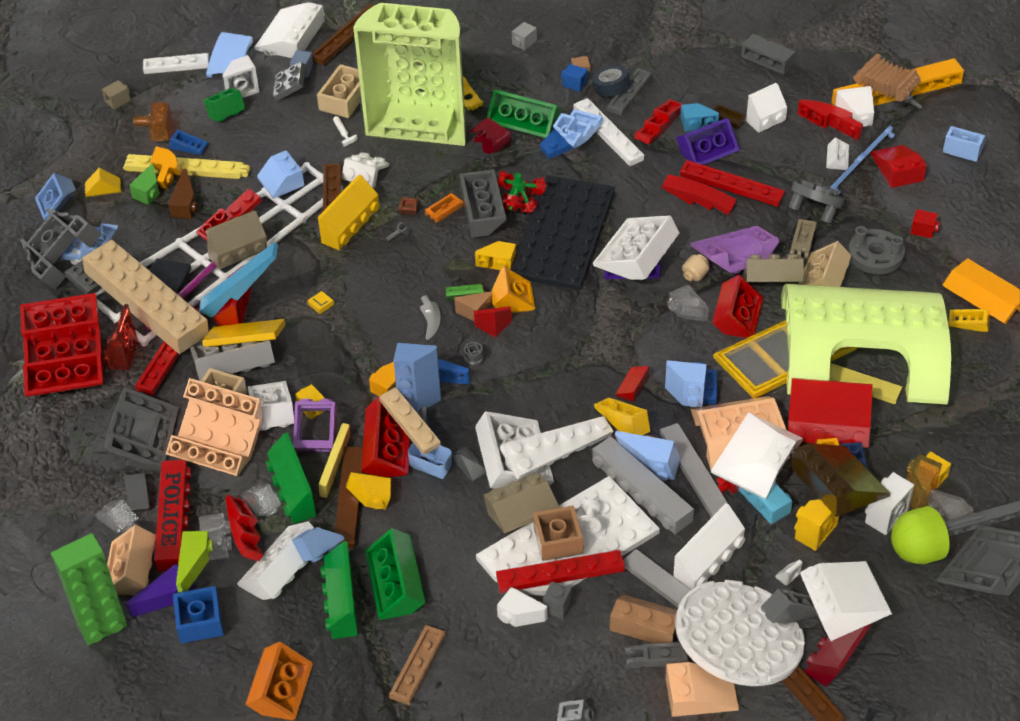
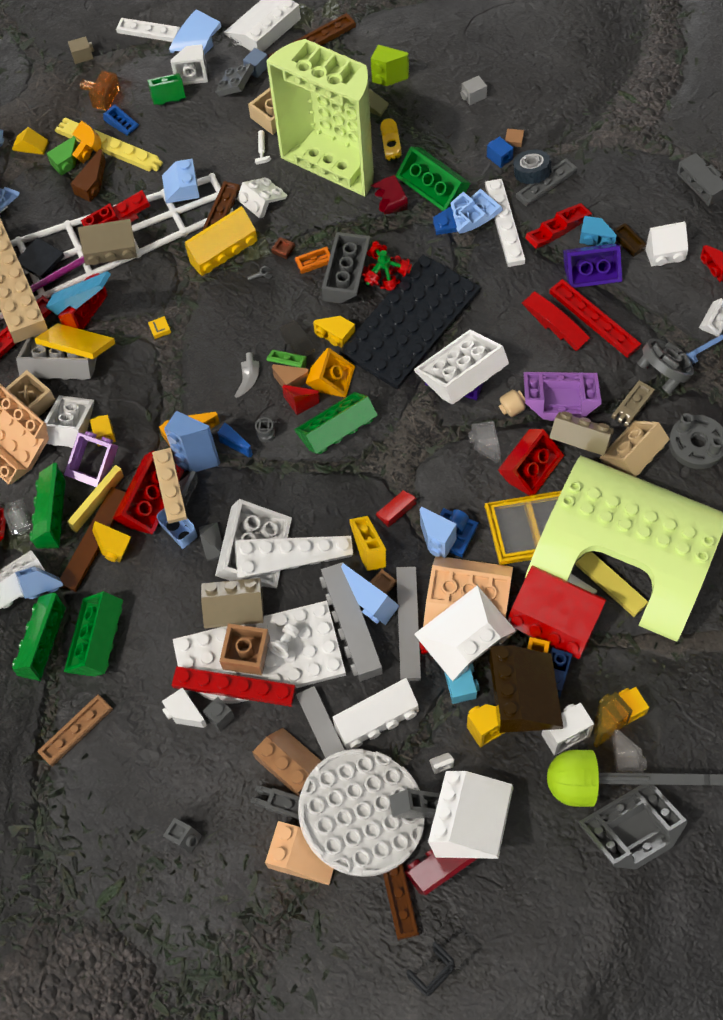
camera: 25 degrees right, 15 degrees up
none -> green slope [294,392,378,454]

